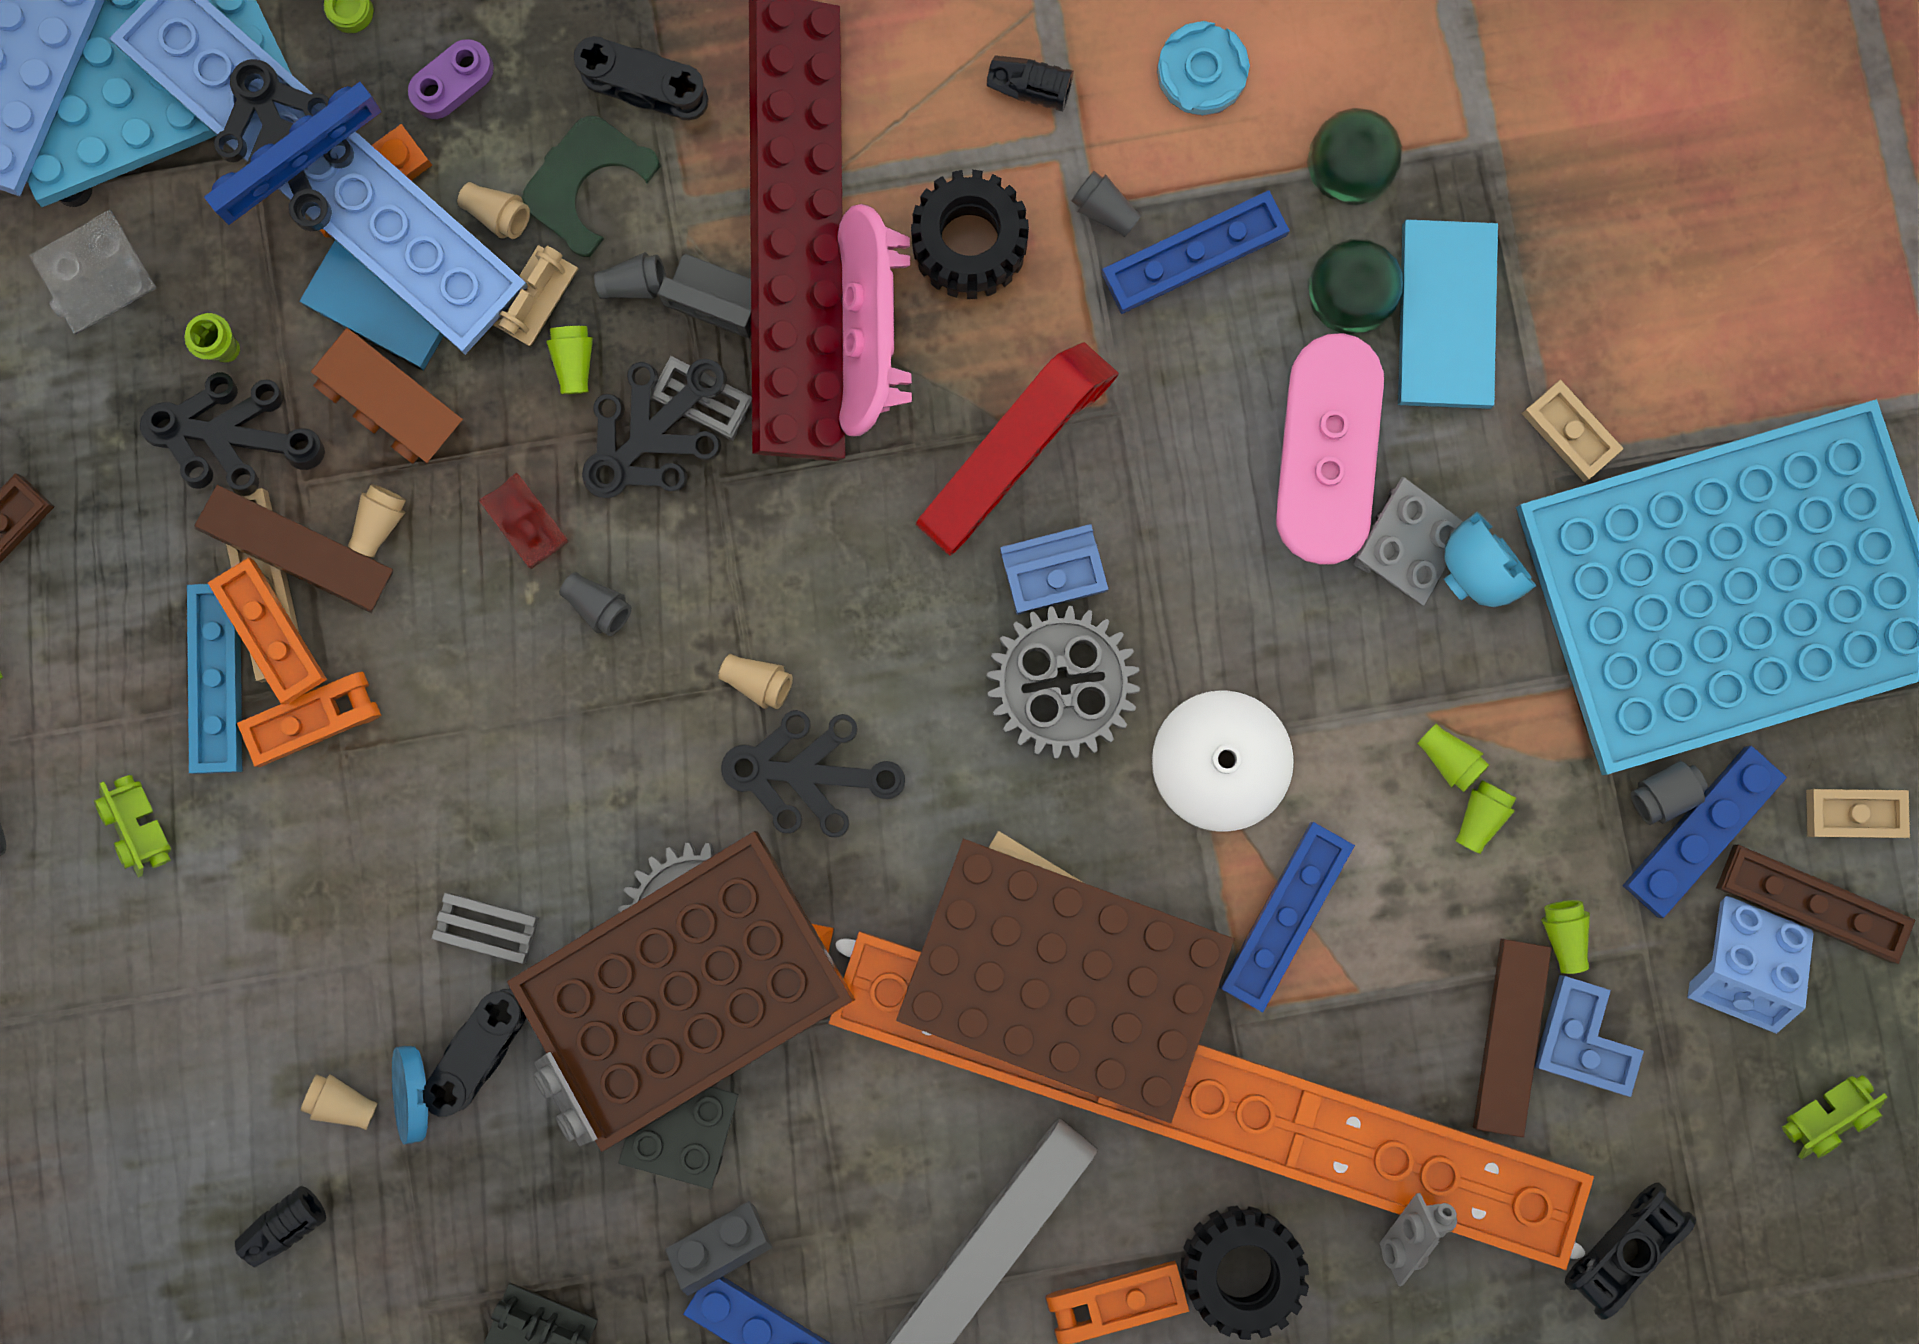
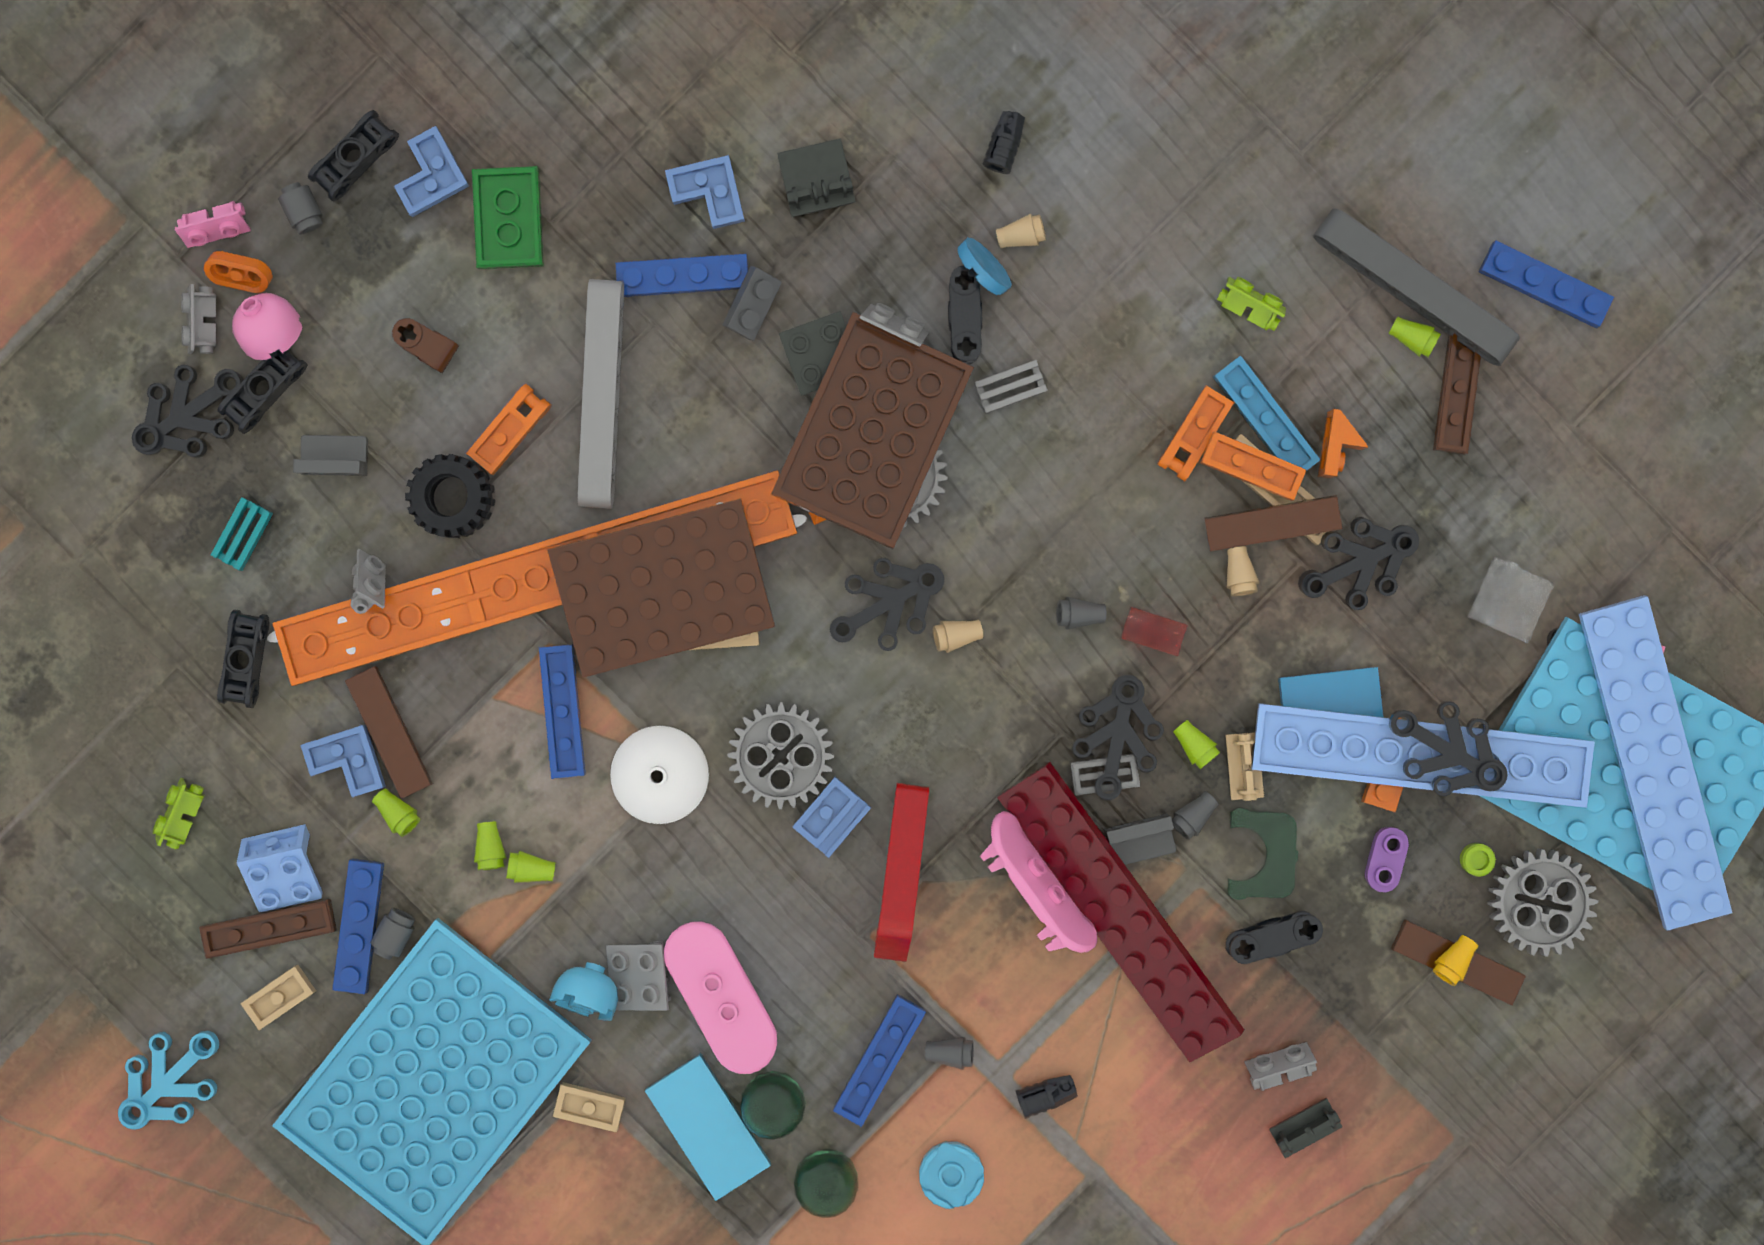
camera: 145 degrees right, 5 degrees up
lime cone [184,313,240,363] -> none
blue plate [204,82,381,225] -> none
dark orange wedge [310,328,463,464] -> none
tan cone [457,182,530,239] -> none
black tyre [911,169,1029,299] -> none
none -> orange slope [1318,409,1368,479]

